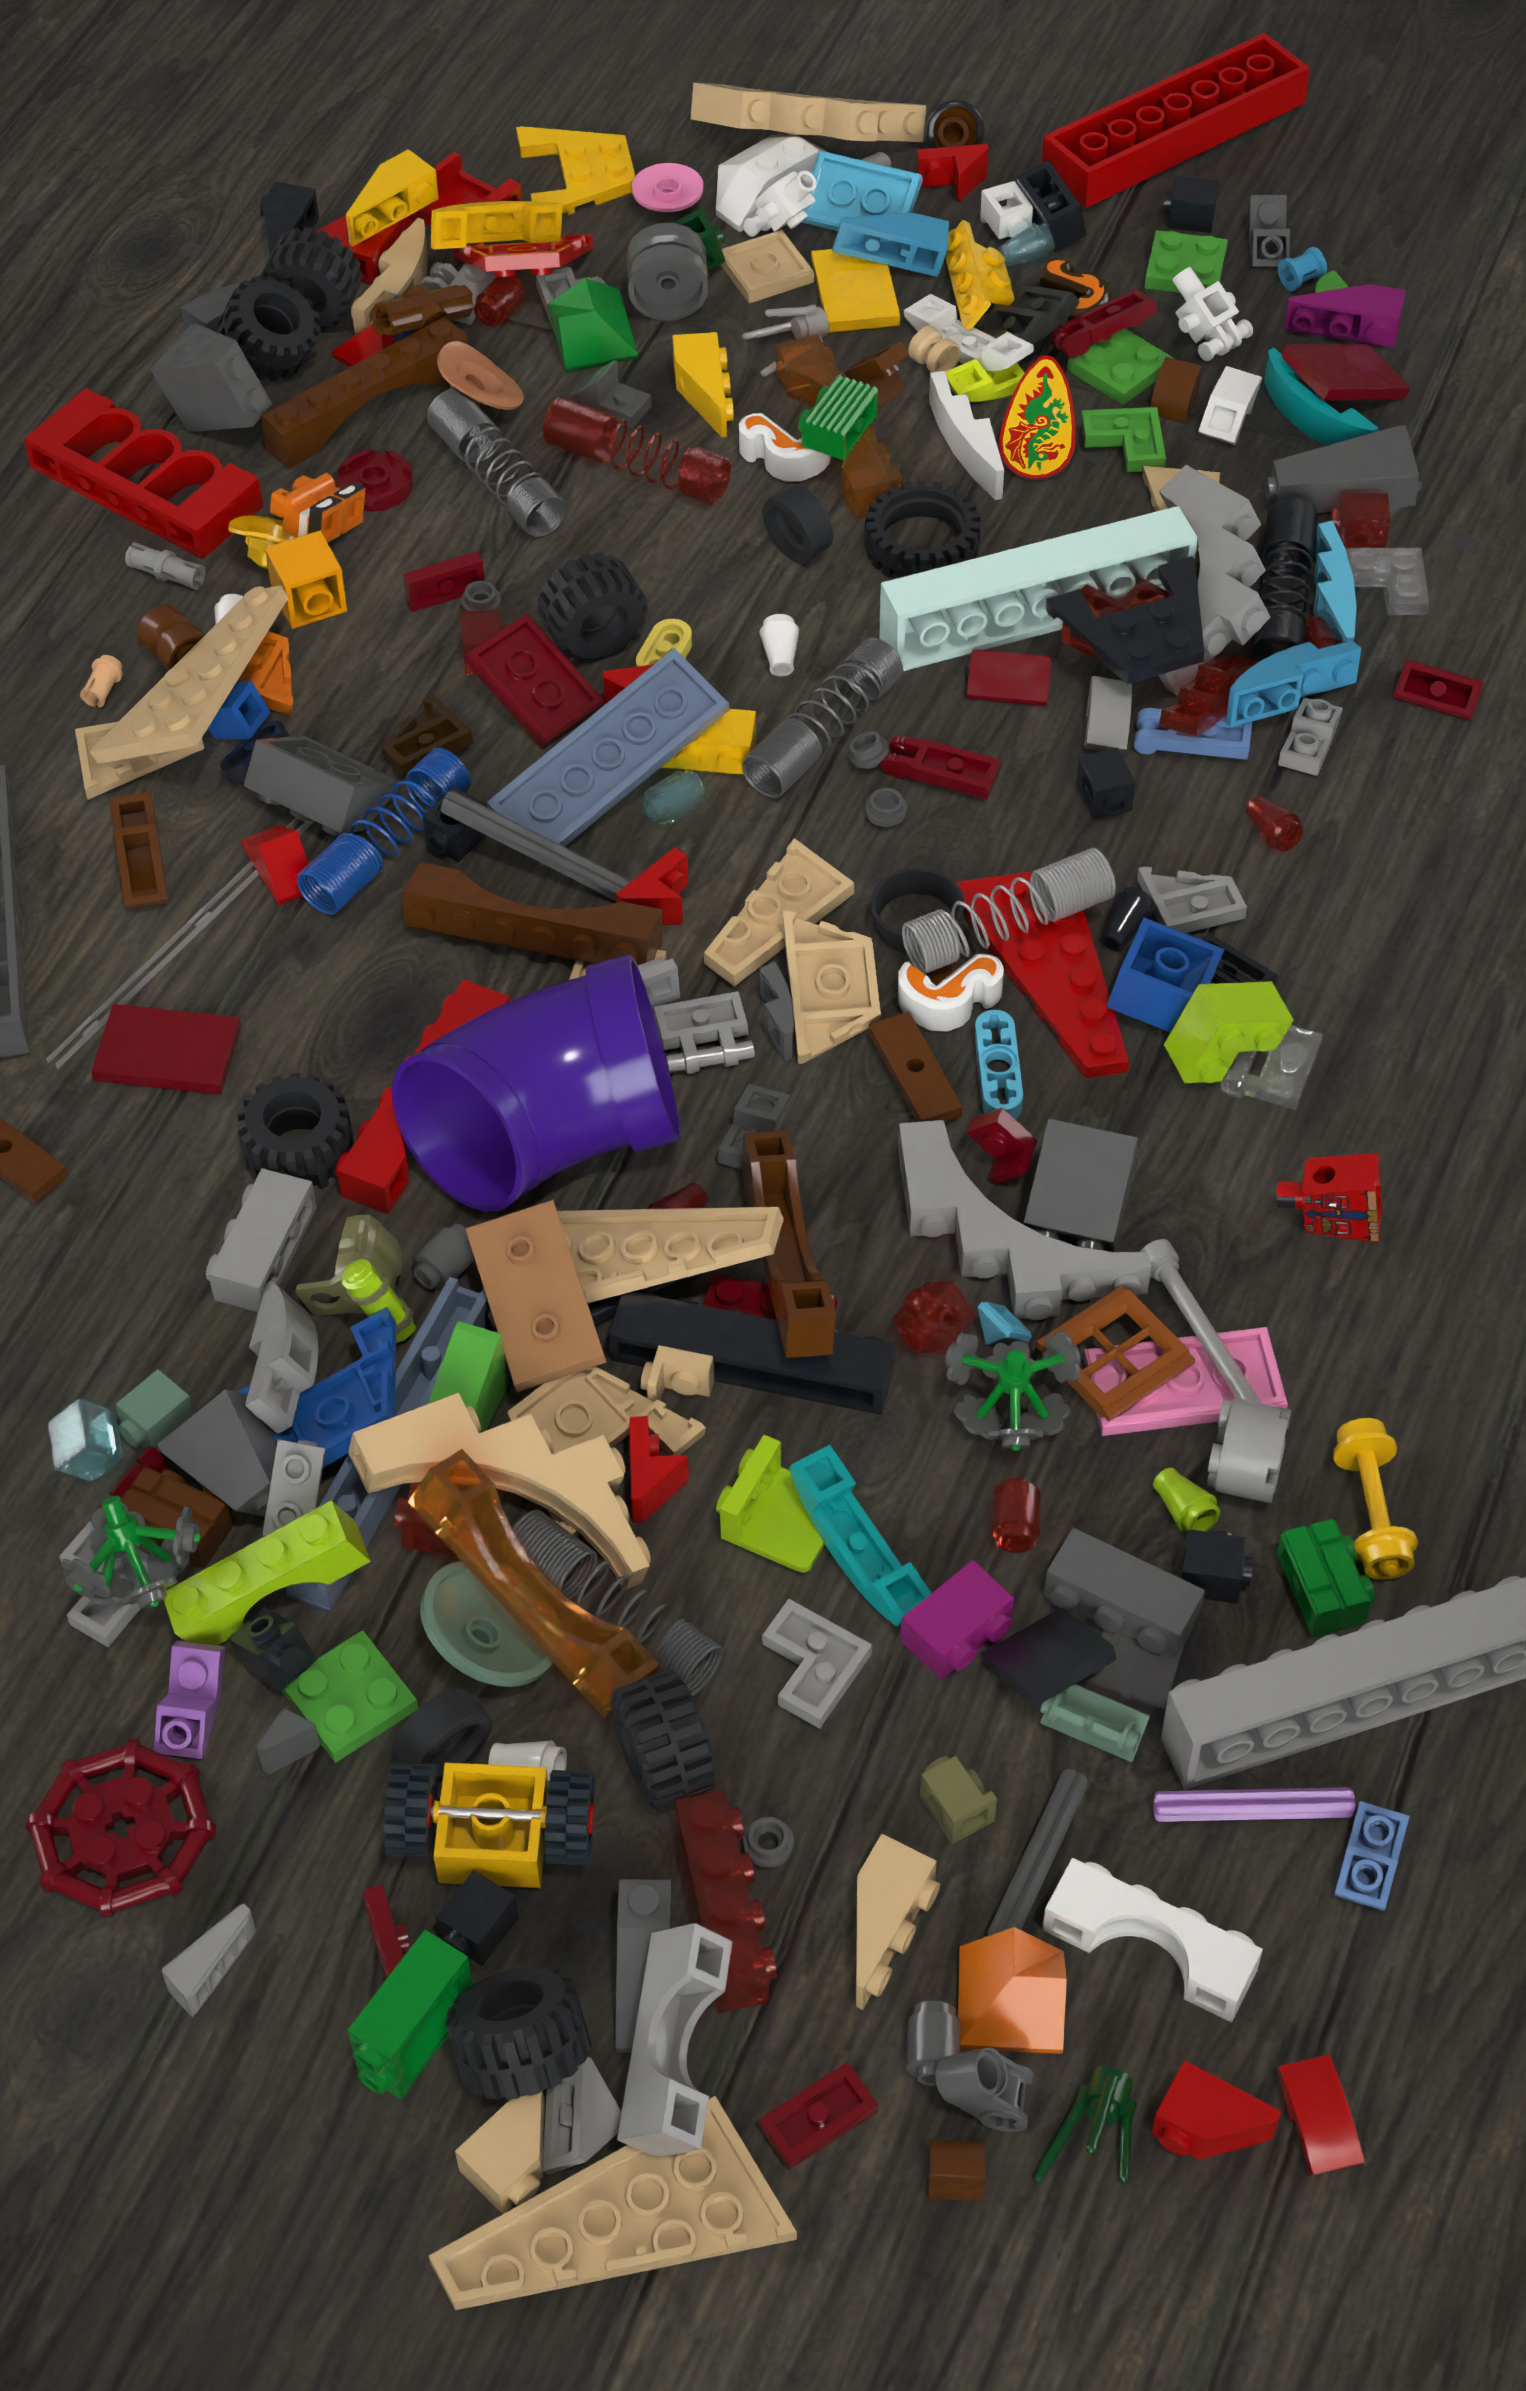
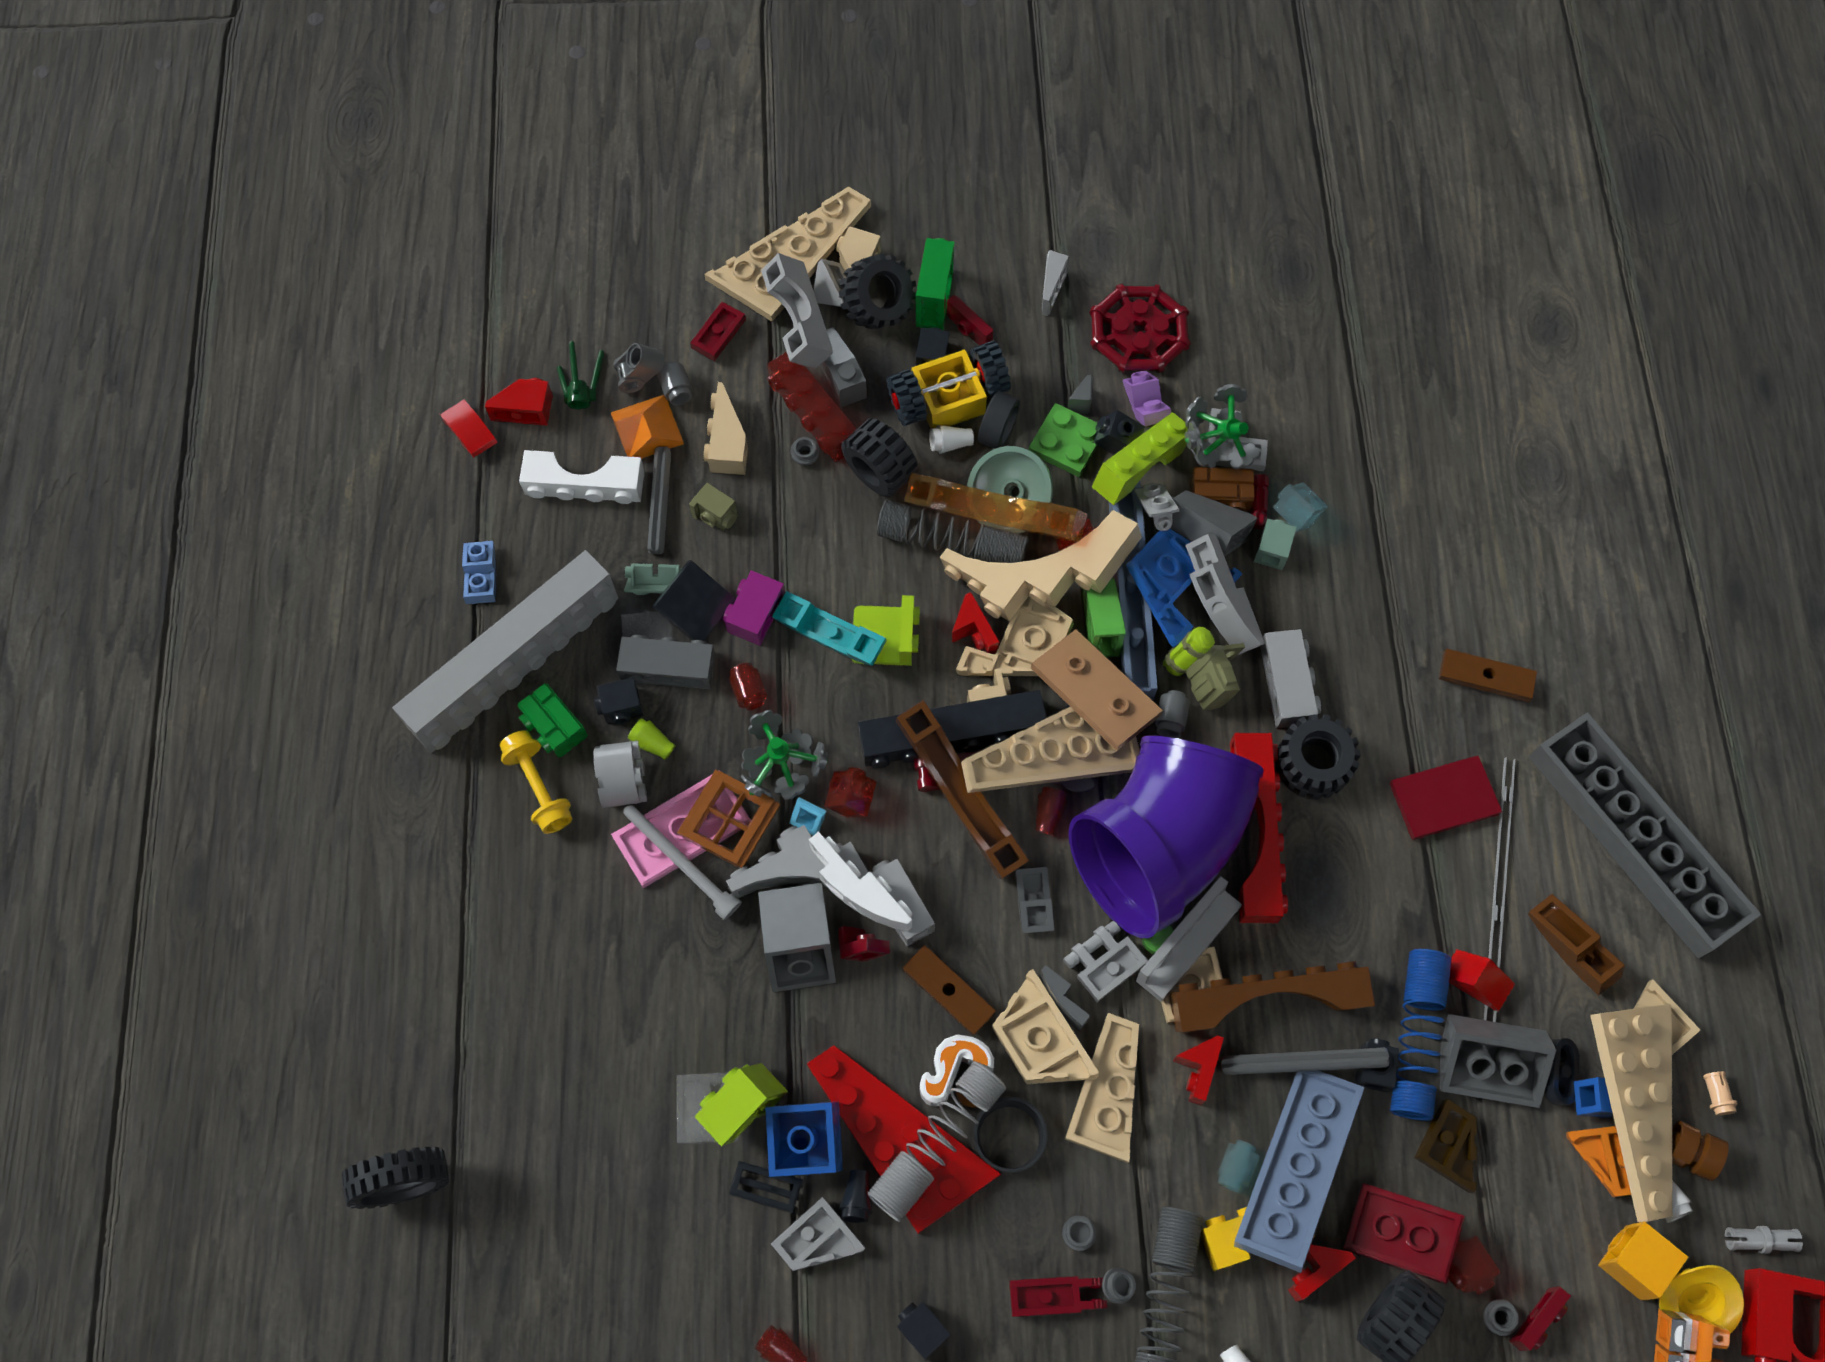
camera: 155 degrees right, 15 degrees up
light yellow plate [636,619,692,667] -> none
light grey plate [762,1599,872,1729] -> none
reddish brown brick [928,2139,985,2201] -> none
medium azure beam [975,1010,1023,1119] -> none
medium lavender axle [1153,1787,1355,1822] -> none
red torso [1276,1153,1382,1242] -> none
none -> white slope [809,832,913,931]

